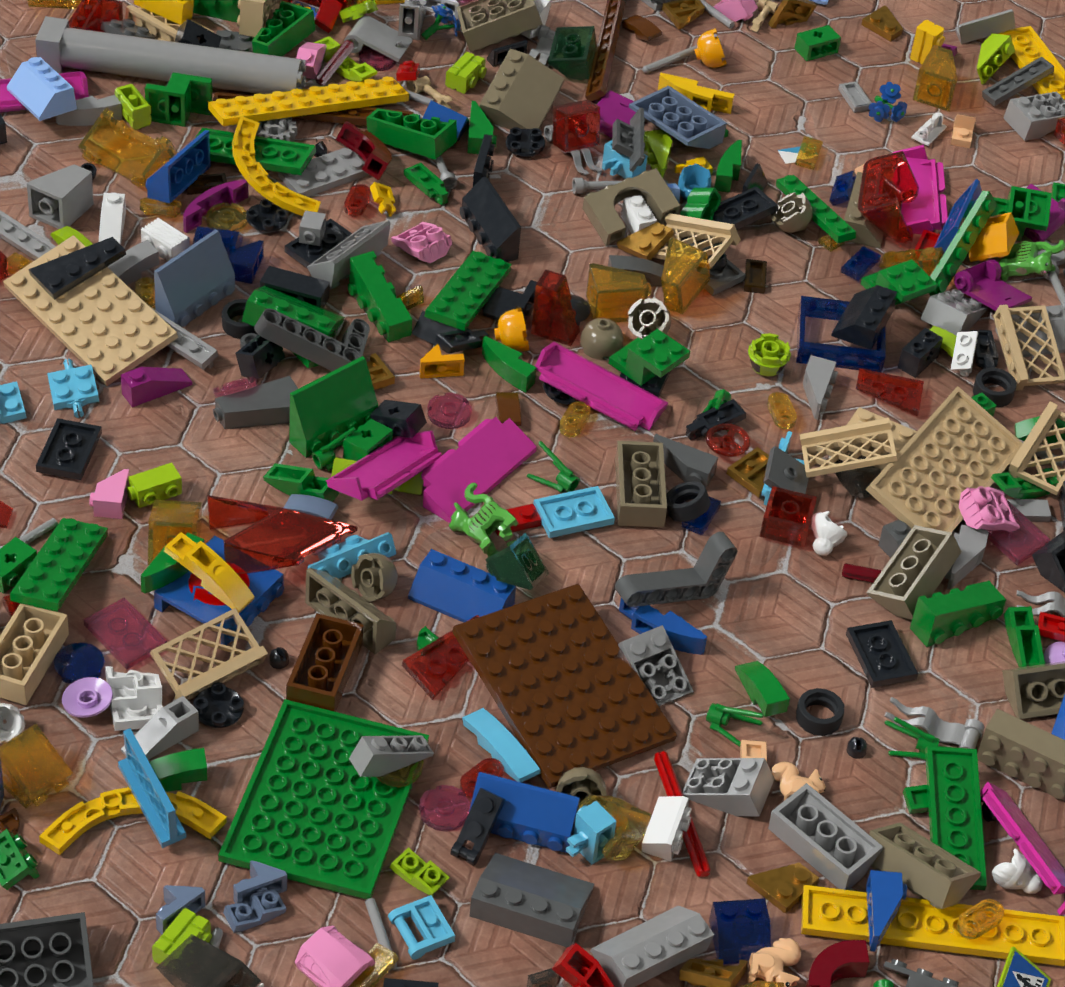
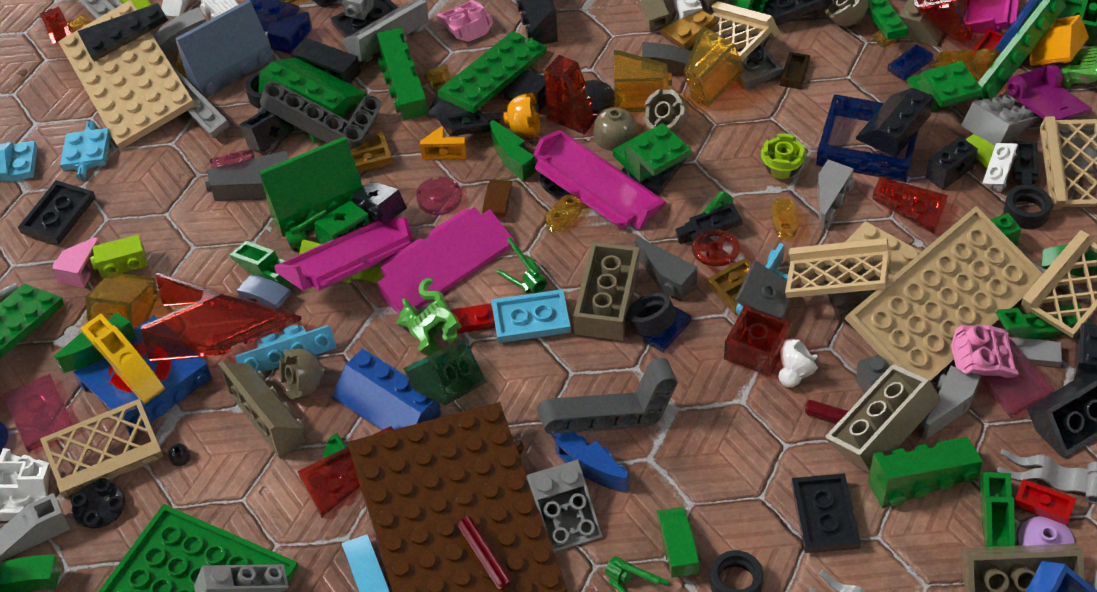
camera: 20 degrees right, 5 degrees up
magenta slope [121,367,192,407] -> none
reddish brown brick [286,613,364,712] -> none
none -> dark red axle [458,516,511,590]

